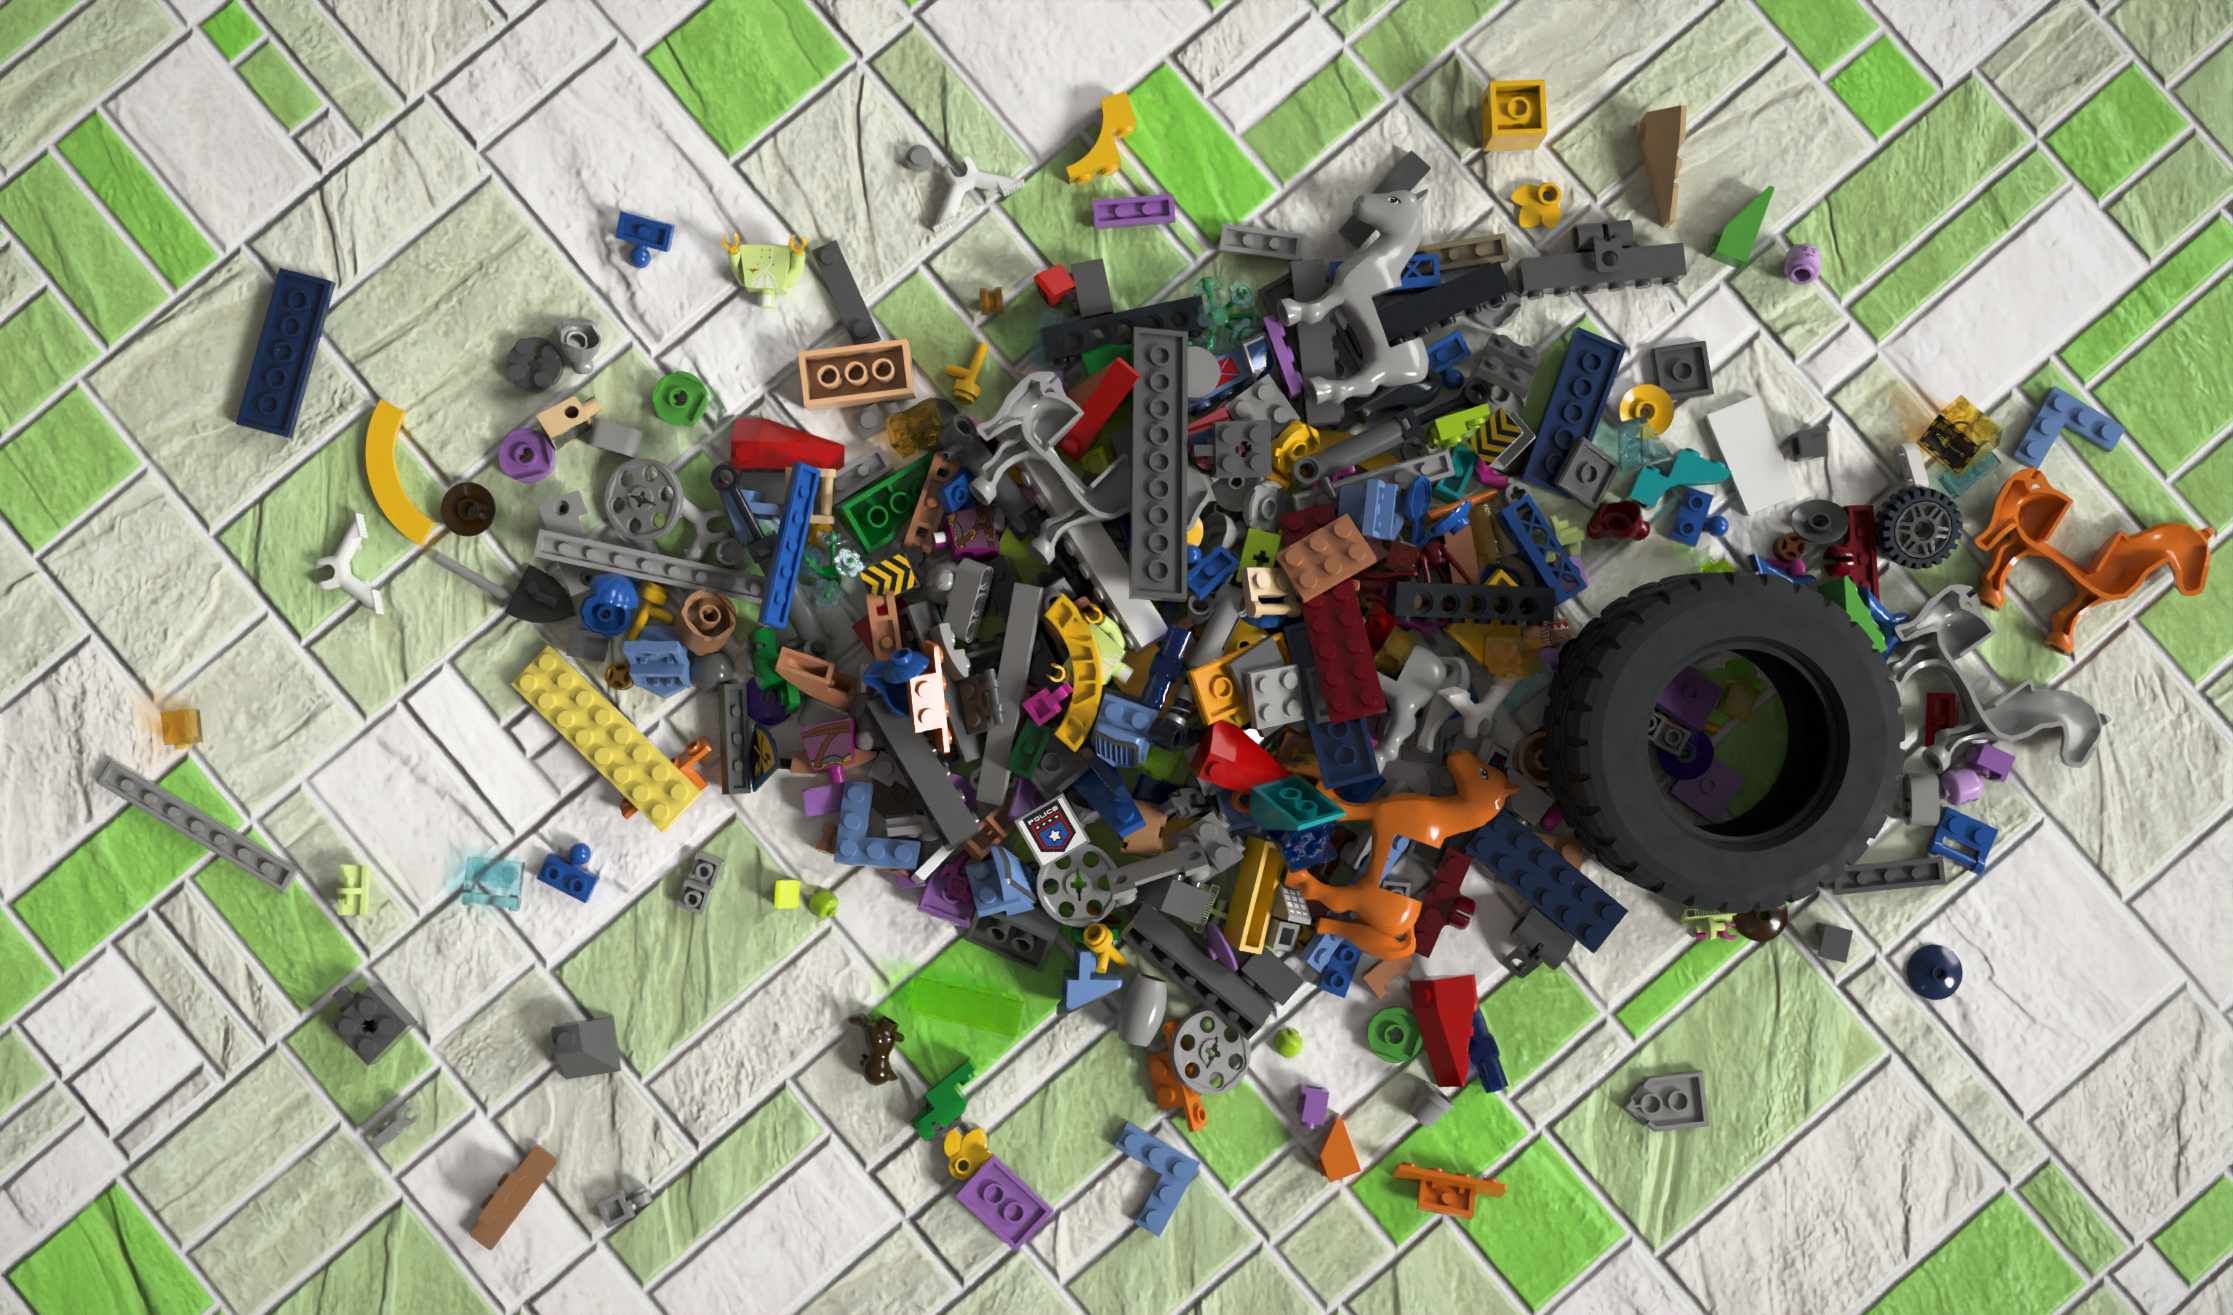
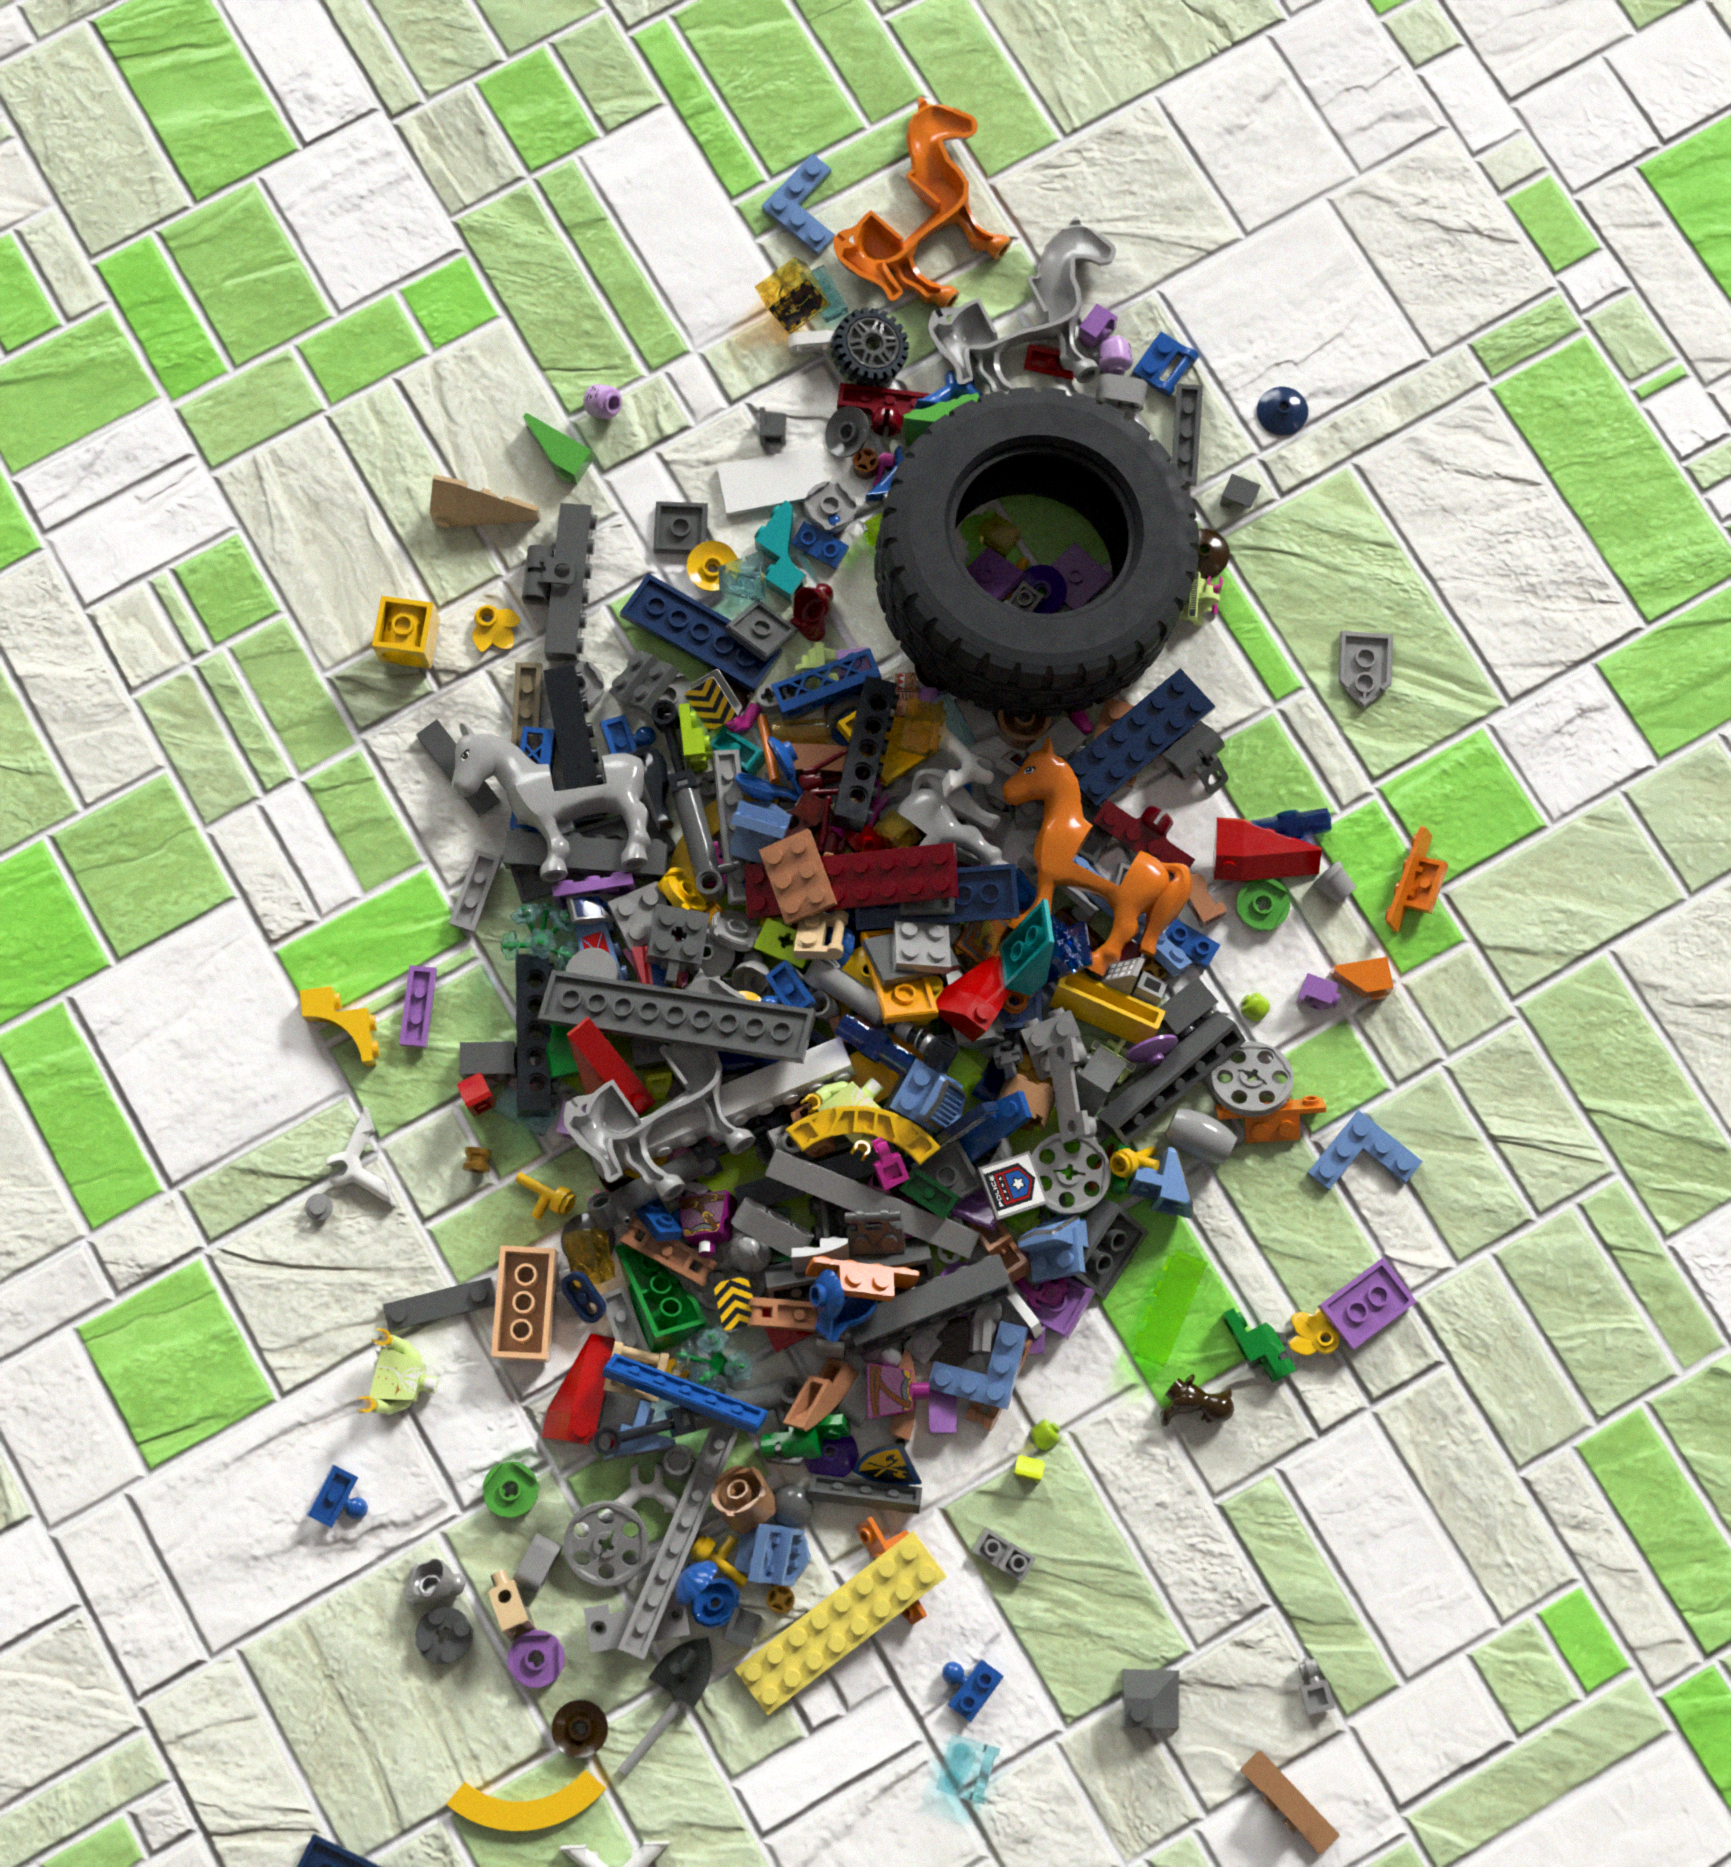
camera: 80 degrees left, 10 degrees down
none -> dark blue plate [561,1271,607,1323]
none -> light grey tile [804,481,856,532]

